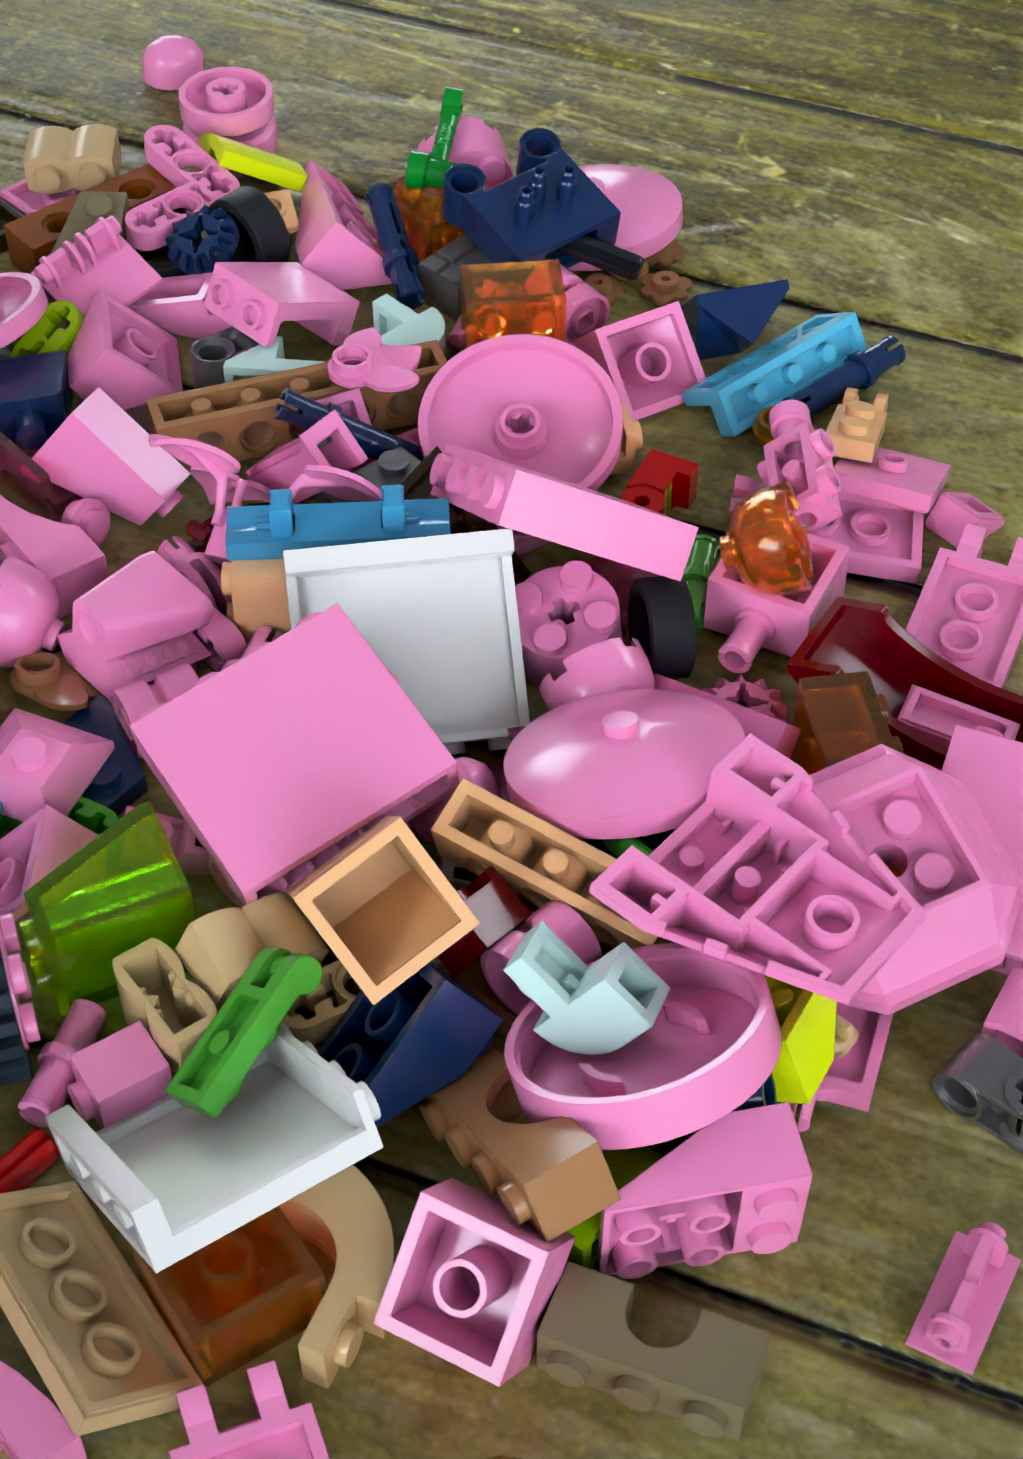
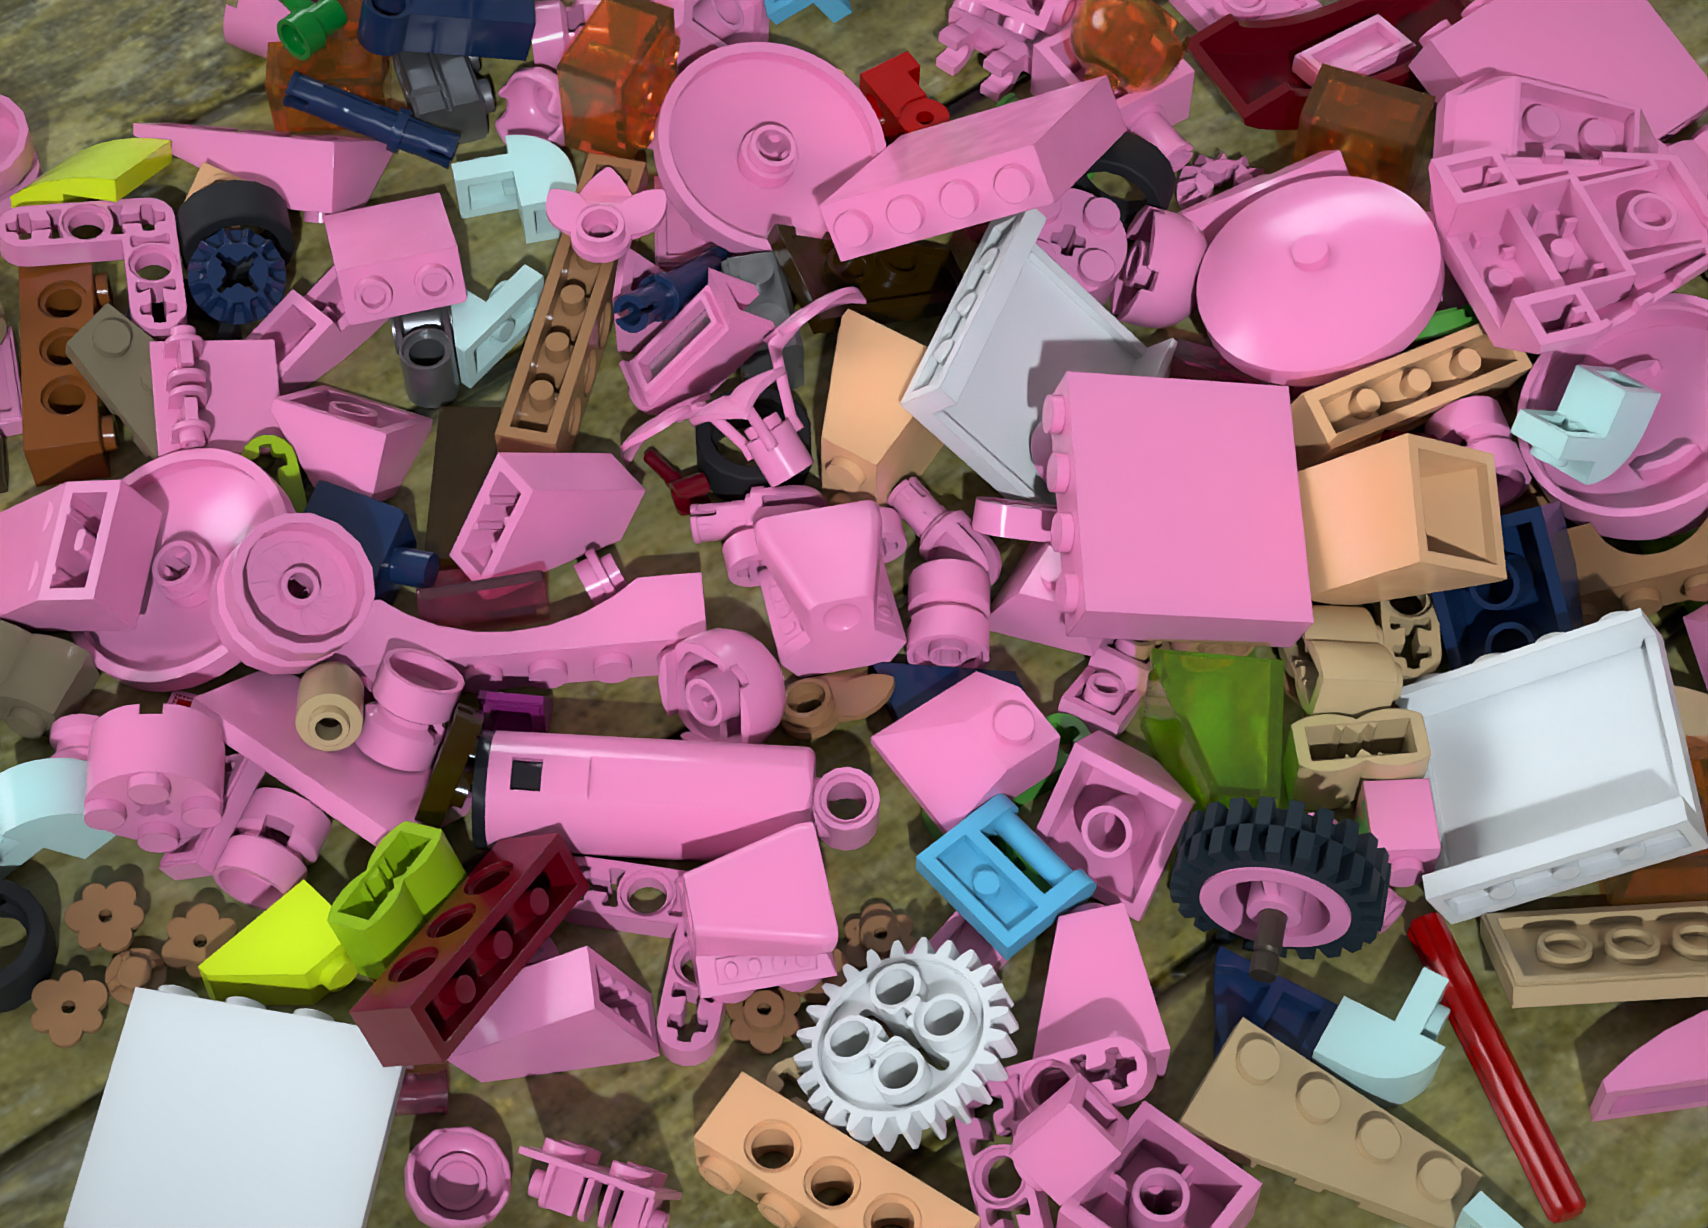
camera: 60 degrees left, 10 degrees up
bright green plate [164,946,322,1119] -> none
dark azure hinge [226,485,451,561] -> none

